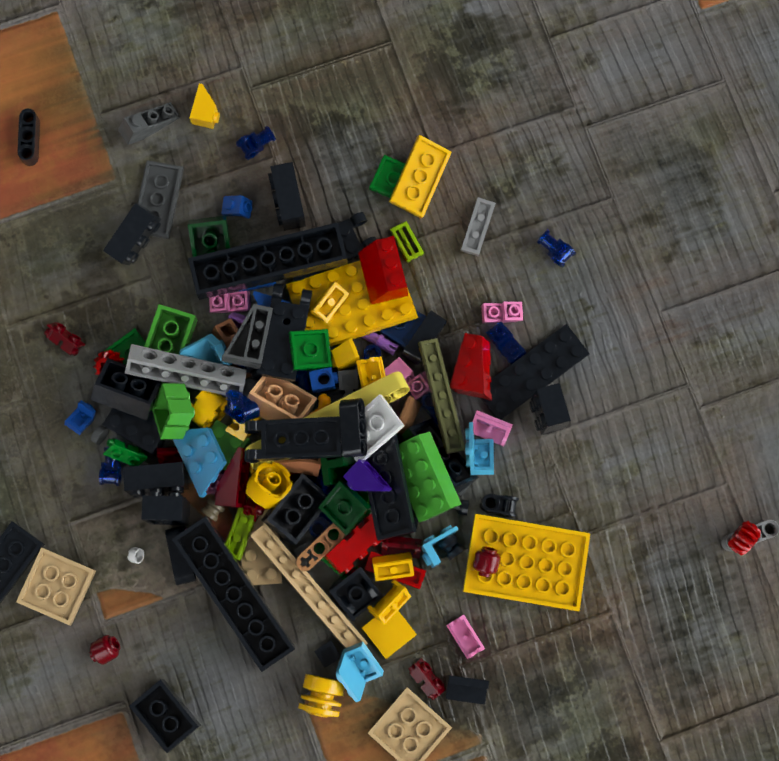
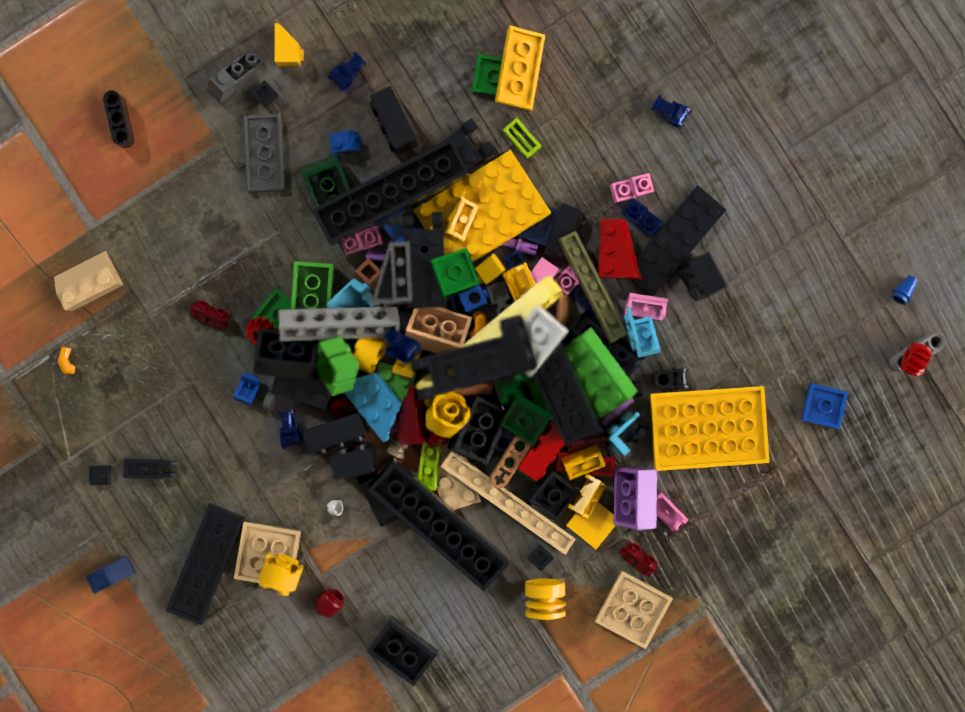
camera: 10 degrees left, 10 degrees up
black brick [103,203,161,265] -> none
green hinge [103,438,147,466] -> none
medium azure bracket [336,641,384,702] -> none
dark purple slope [343,459,392,492] -> none
red slope [358,236,408,305] -> none
black panel [446,675,489,704] -> none
light grey plate [461,197,496,257] -> none
dark red head [473,546,501,577] -> none
none -> black plate [251,80,279,108]
none -> yellow brick [259,553,304,595]
none -> medium lavender pin [598,398,634,427]
none -> medium lavender brick [614,466,658,530]
none -> blue plate [801,383,849,429]
none -> blue cone [892,275,918,305]

